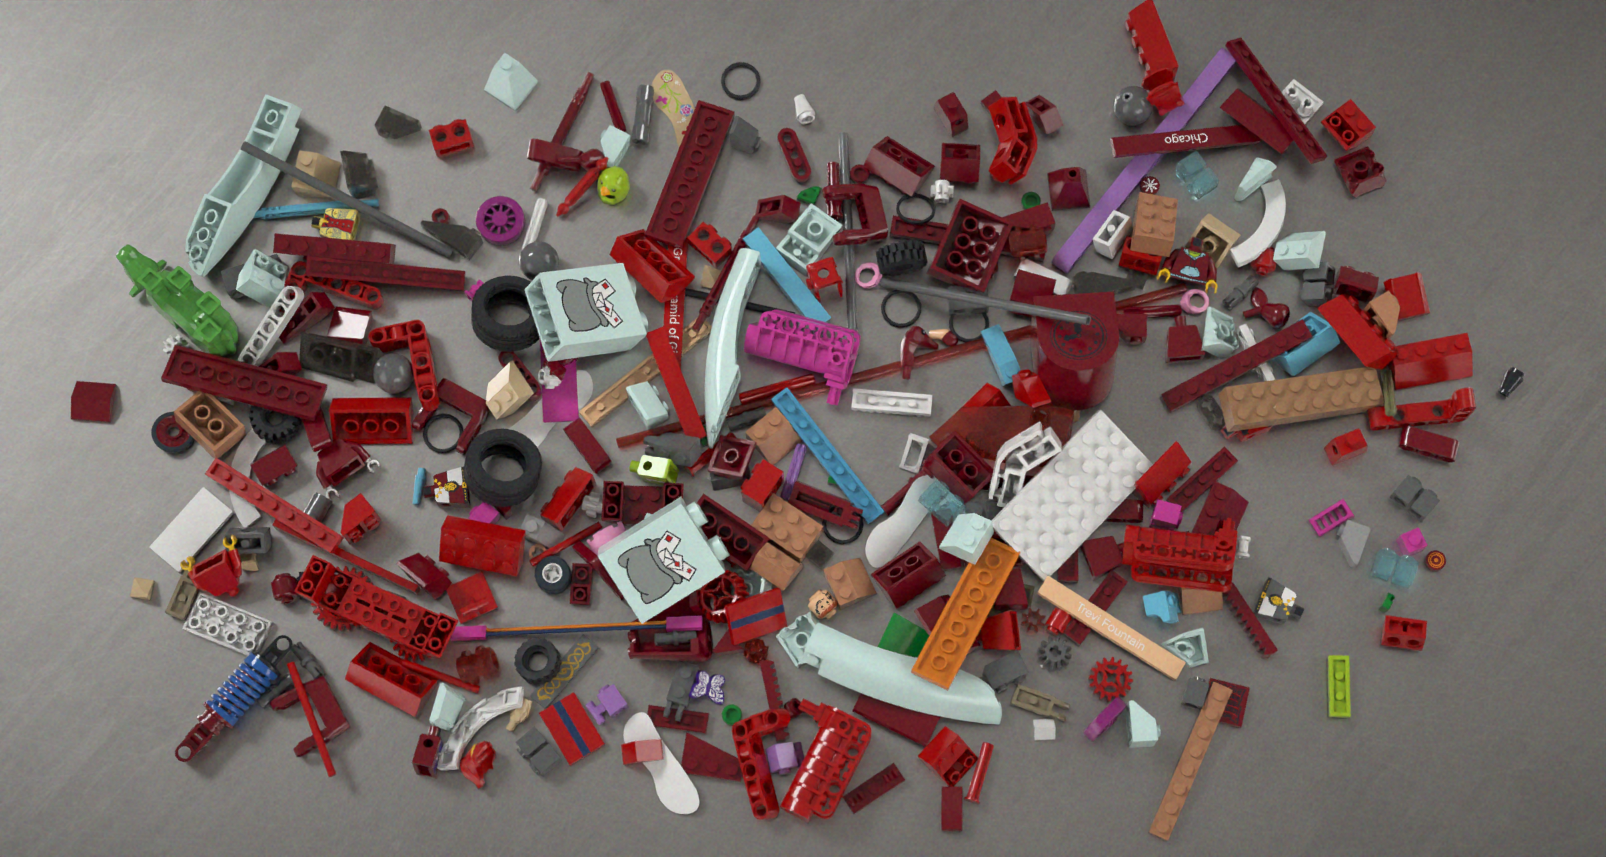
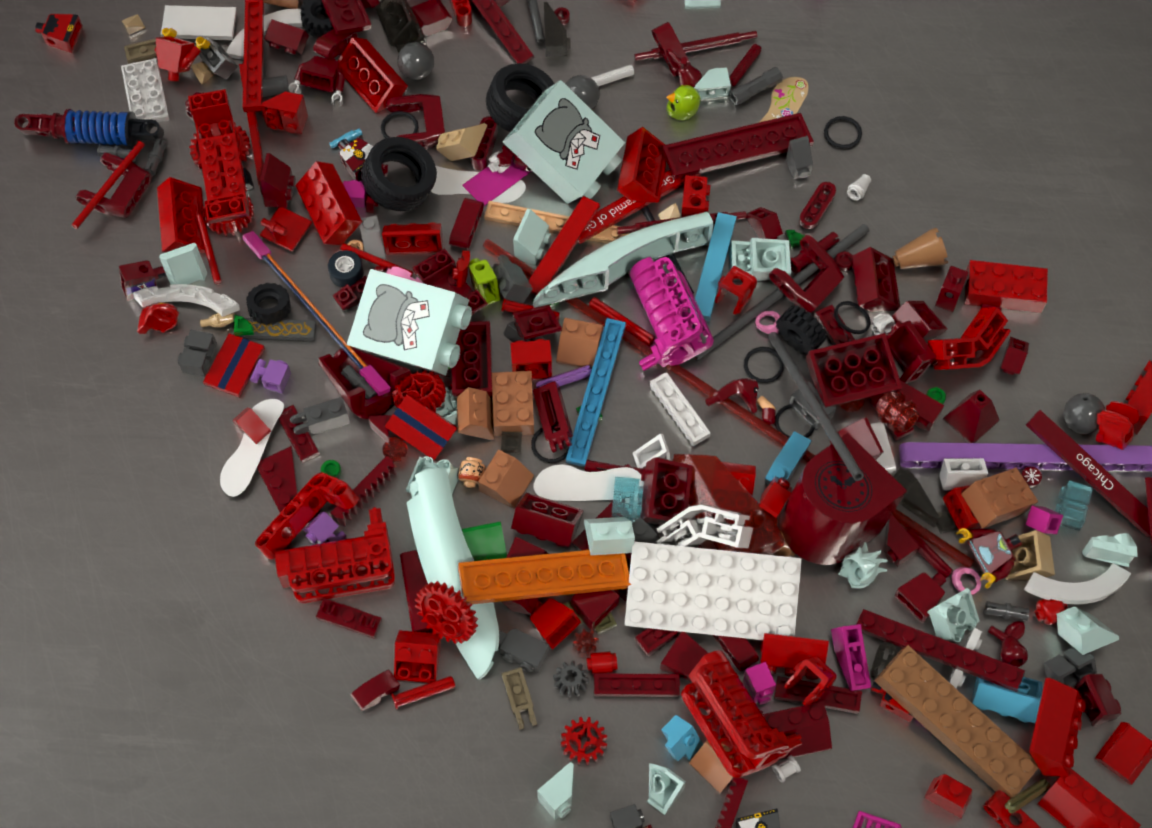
camera: 50 degrees right, 10 degrees down
red beam [368,320,439,411] -> none
clear red piece [456,645,499,685] -> none
magenta wheel [476,196,525,245] -> none
red wheel [556,157,609,217] -> none
white gear [582,492,603,518] -> none
animal [689,670,725,705] -> none
dark grey pin [726,406,766,431] -> none
dark red bush [784,698,804,719] -> none
white slope [1033,719,1055,741] -> none
light nougat tile [1036,576,1186,681] -> none
magenta wheel [1083,697,1127,742] -> none
nougat slope [1364,291,1400,339] -> none
none -> red torso [35,14,83,53]
none -> green tile [234,315,254,336]
none -> red gear [415,581,478,644]
none -> red slope [452,250,470,287]
none -> red piece [784,656,837,706]
none -> dark pink slope [831,624,871,691]
none -> light aqua hair [838,542,888,589]
none -> dark red panel [886,320,936,384]
none -> medium nougat cone [892,228,948,269]
none -> red brick [964,260,1048,313]
none -> dark pink brick [1025,505,1063,534]

